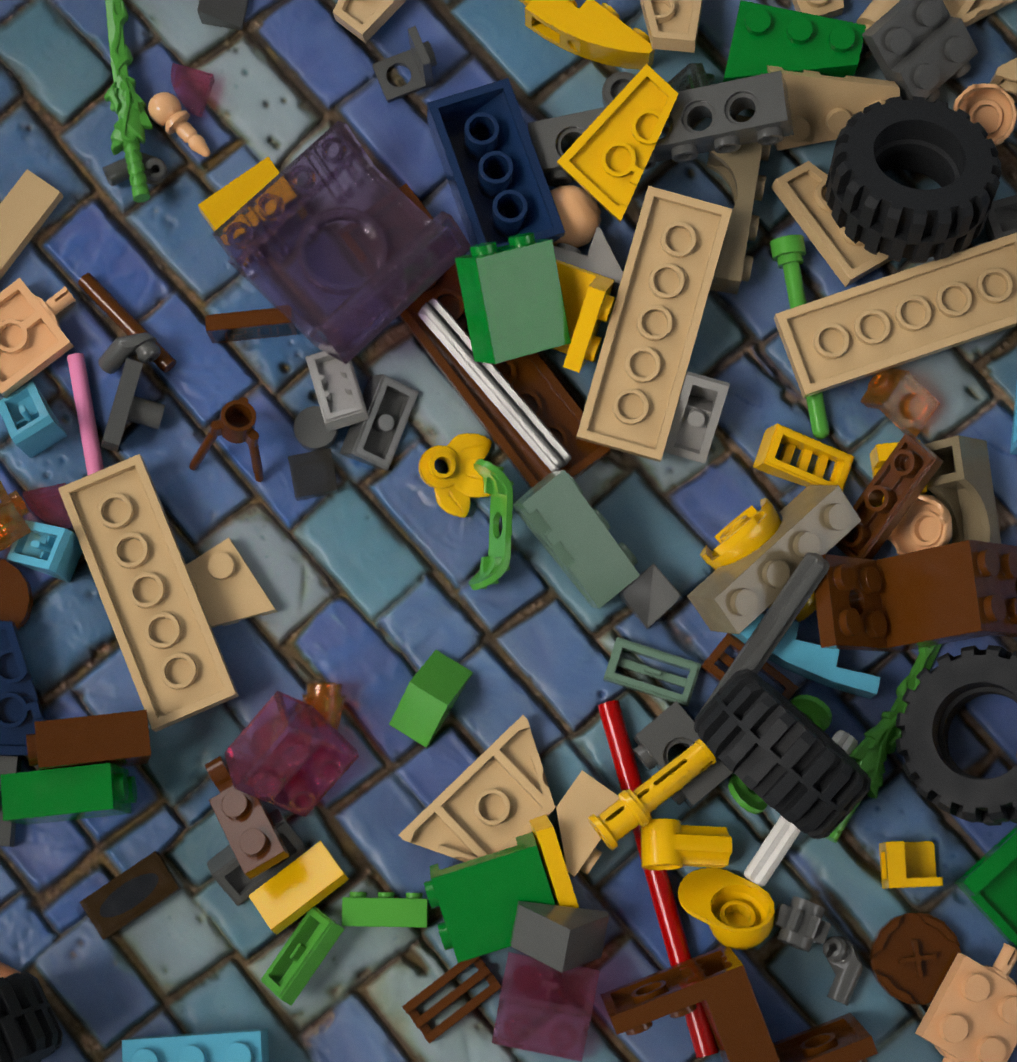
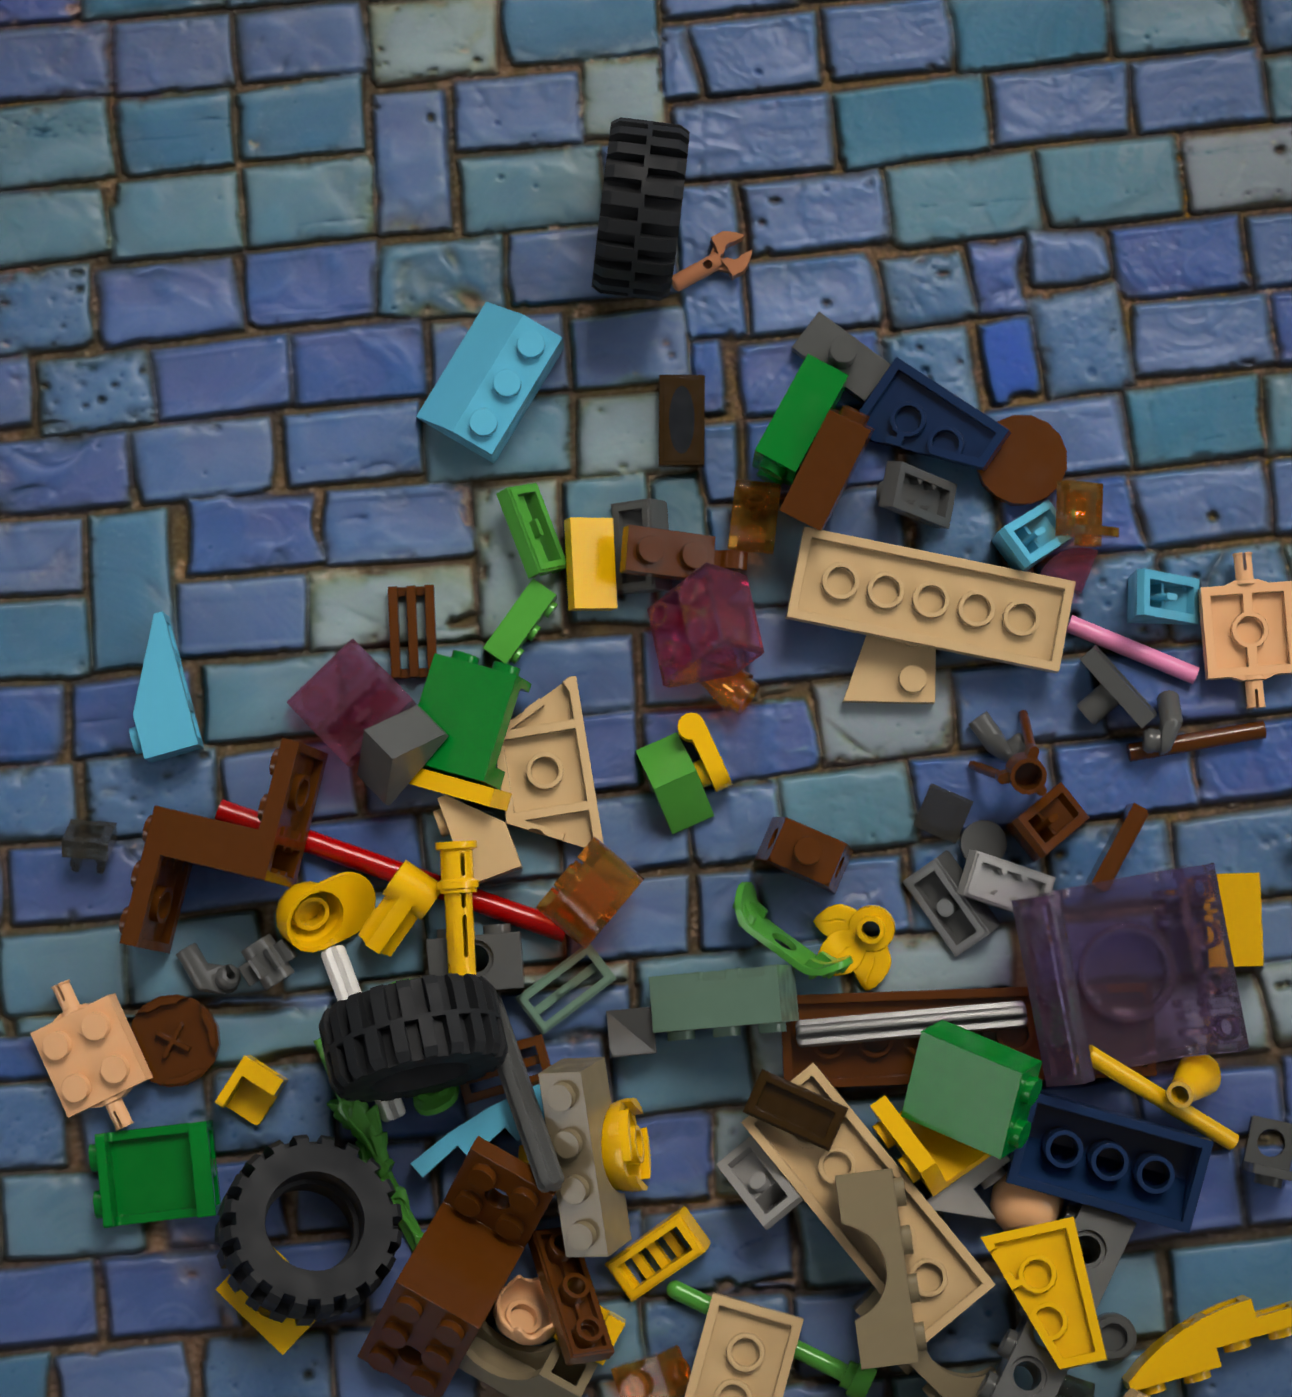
camera: 120 degrees right, 5 degrees up
none -> clear orange brick [536,837,644,949]
none -> yellow plate [677,712,733,792]
none -> clear orange bracket [728,479,781,554]
none -> dark brown tile [743,1069,849,1152]
none -> reddish brown torso [755,817,853,894]
none -> dark tan arch [835,1168,927,1370]
none -> dark grey tile [876,461,957,529]
none -> dark grey arm [968,711,1026,763]
none -> reddish brown slope [1005,782,1090,862]
none -> yellow bar [1081,1045,1239,1150]
none -> yellow cone [1167,1053,1221,1108]

